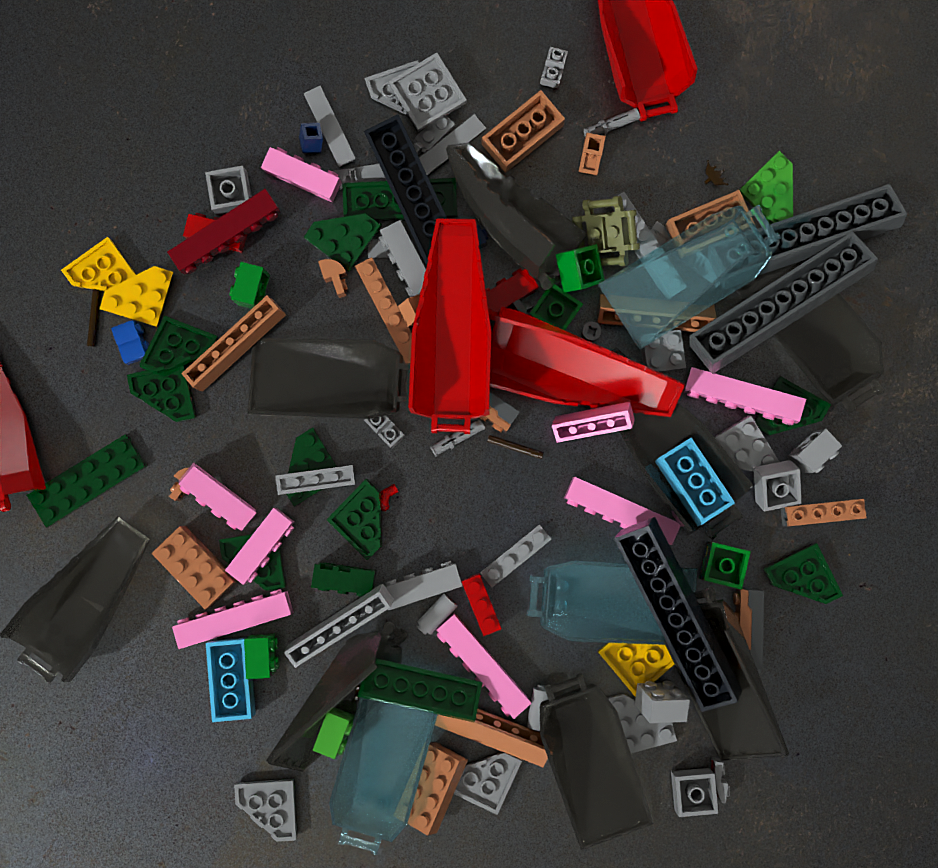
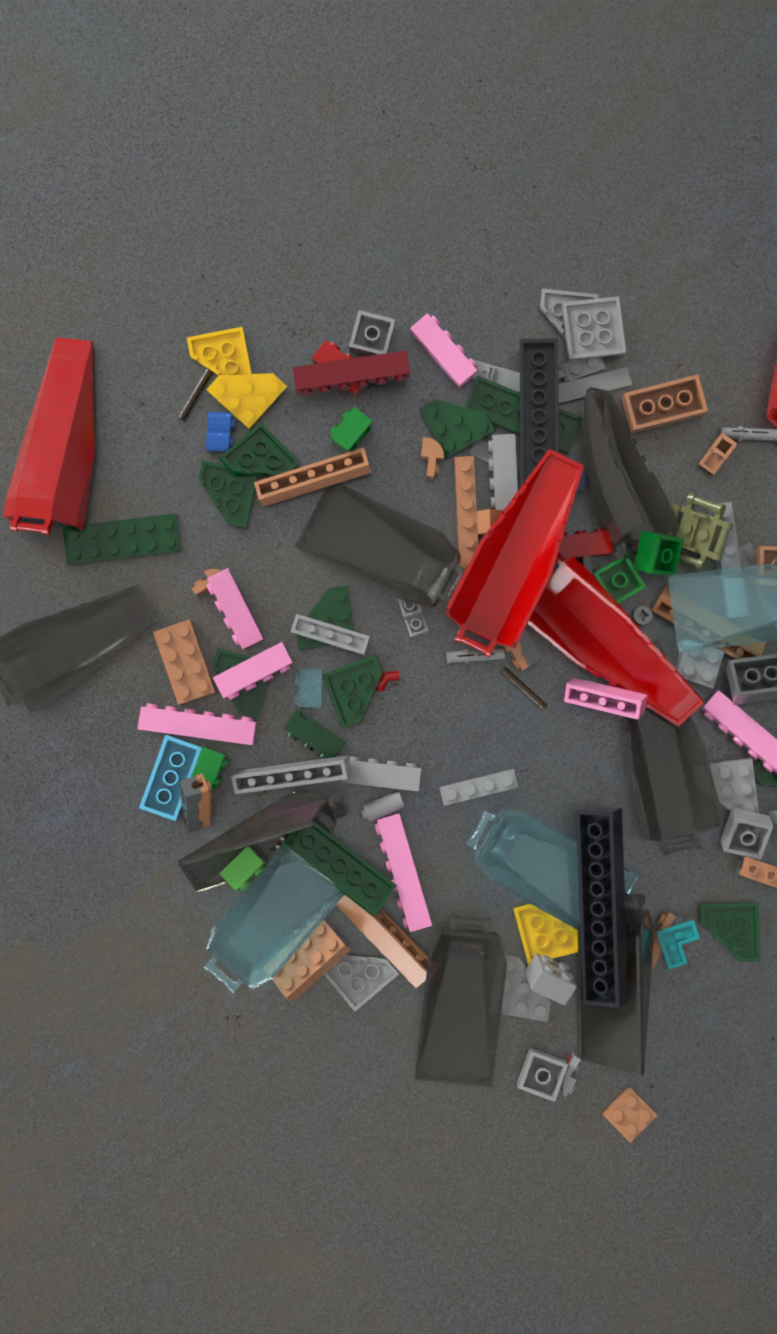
camera: 25 degrees right, 0 degrees up
light grey plate [234,779,297,842] -> none
dark blue brick [299,123,323,153] -> none
light grey piece [303,86,356,167] -> none
red brick [462,573,502,636] -> none
light grey brick [526,684,552,731] -> none
light grey slope [540,47,568,89] -> none
bright pink brick [564,477,681,545] -> none
medium azure brick [655,438,735,526] -> none
green brick [699,541,751,589] -> none
none -> piece [180,774,213,833]
none -> clear light blue brick [294,669,323,708]
none -> nougat plate [602,1086,658,1143]
none -> teal plate [656,919,700,970]

